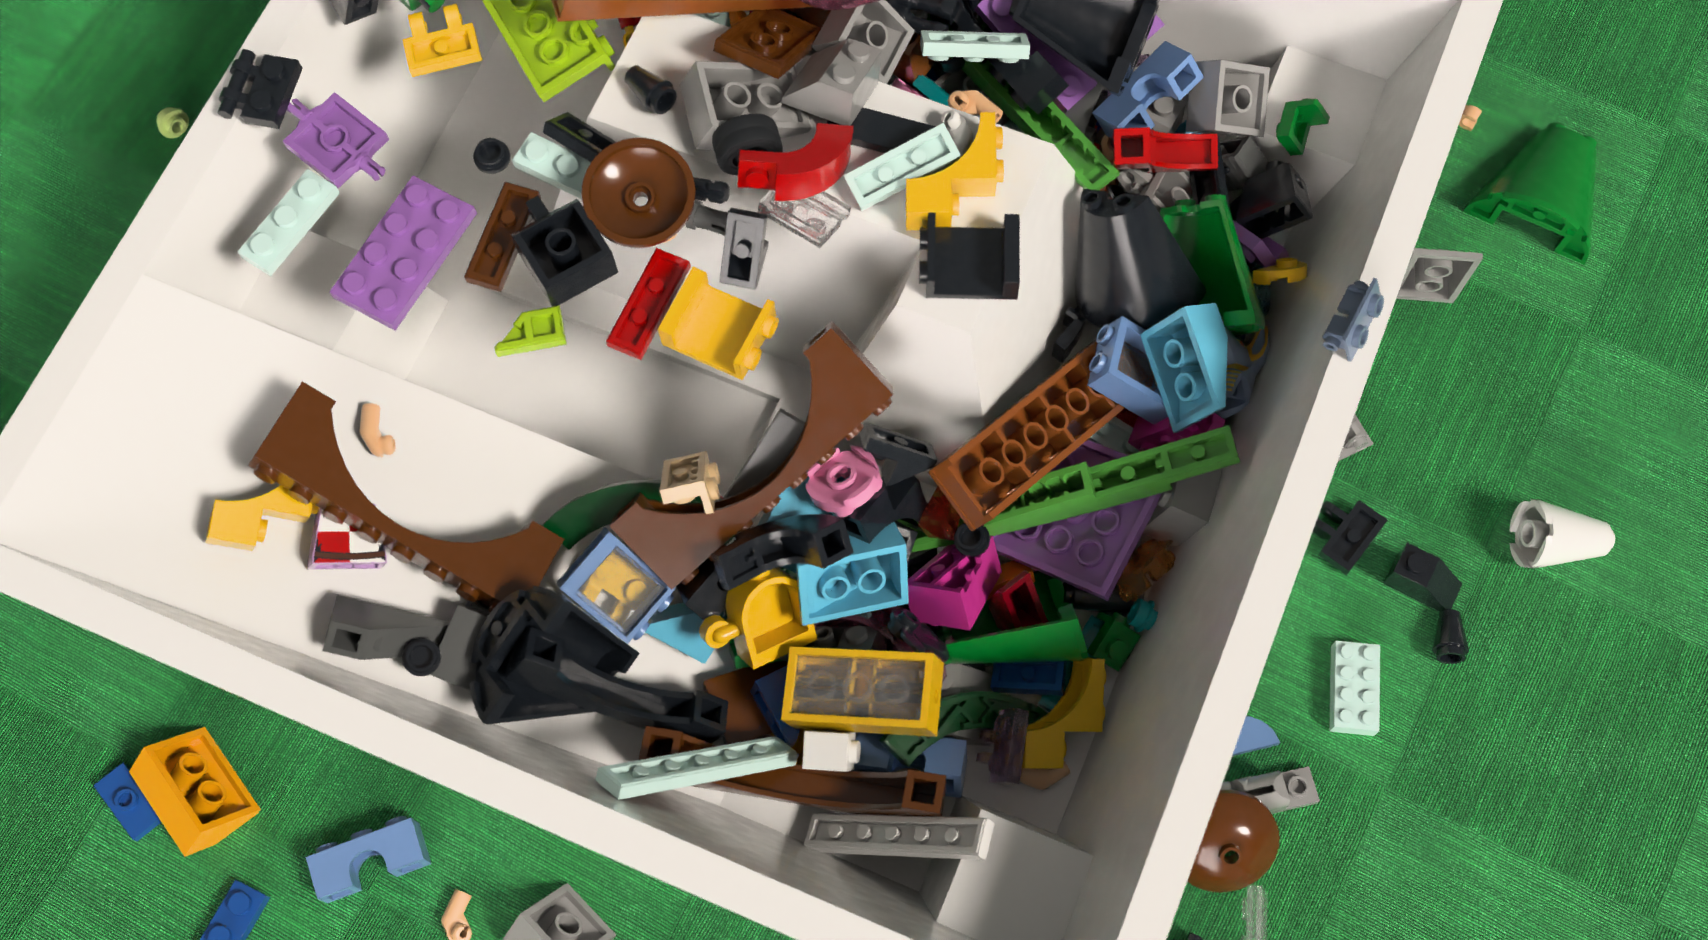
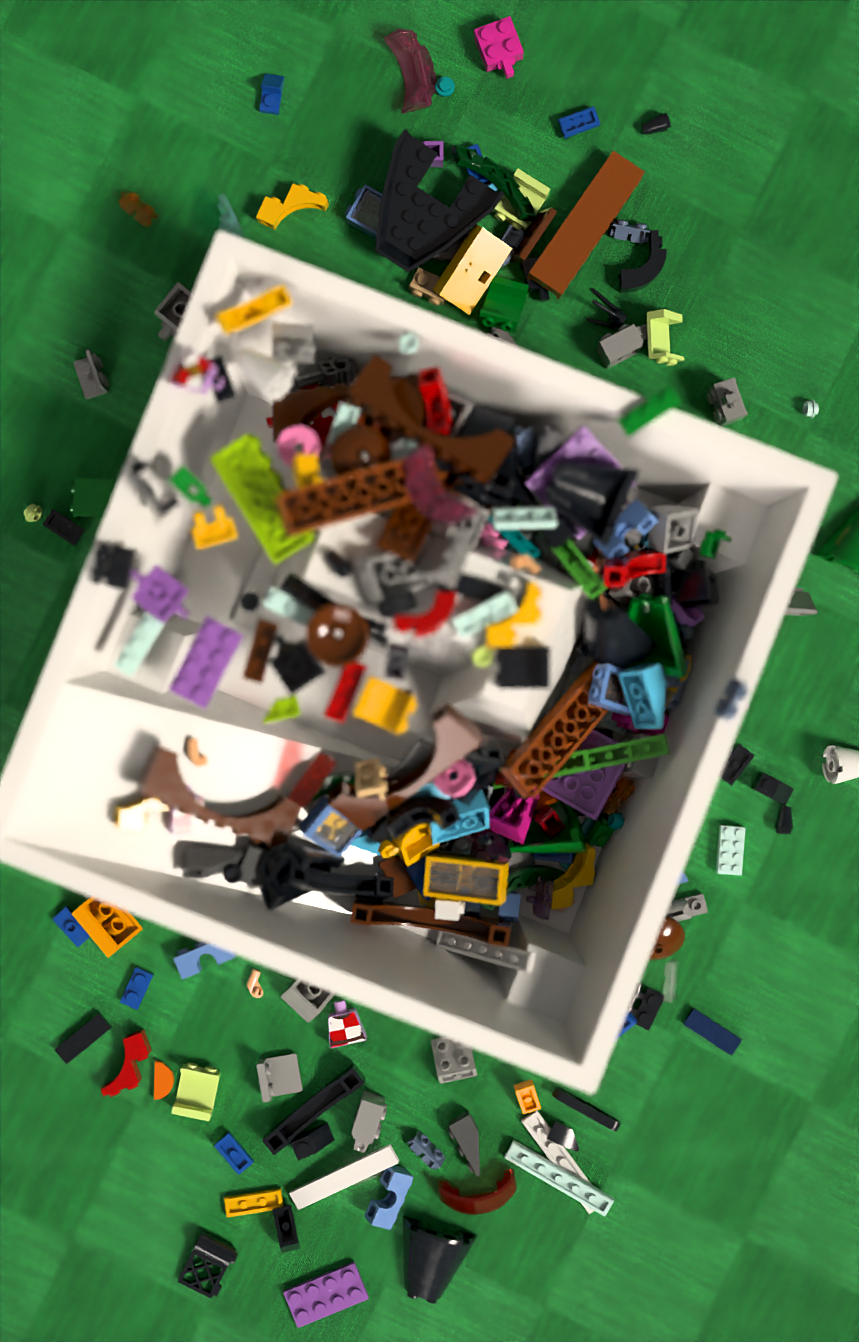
camera: 10 degrees left, 20 degrees up
light aqua tile [595,736,799,800] -> none
yellow plate [1253,258,1307,285] -> none
none -> clear red tile [288,751,337,808]
none -> yellowish green plate [472,646,493,667]

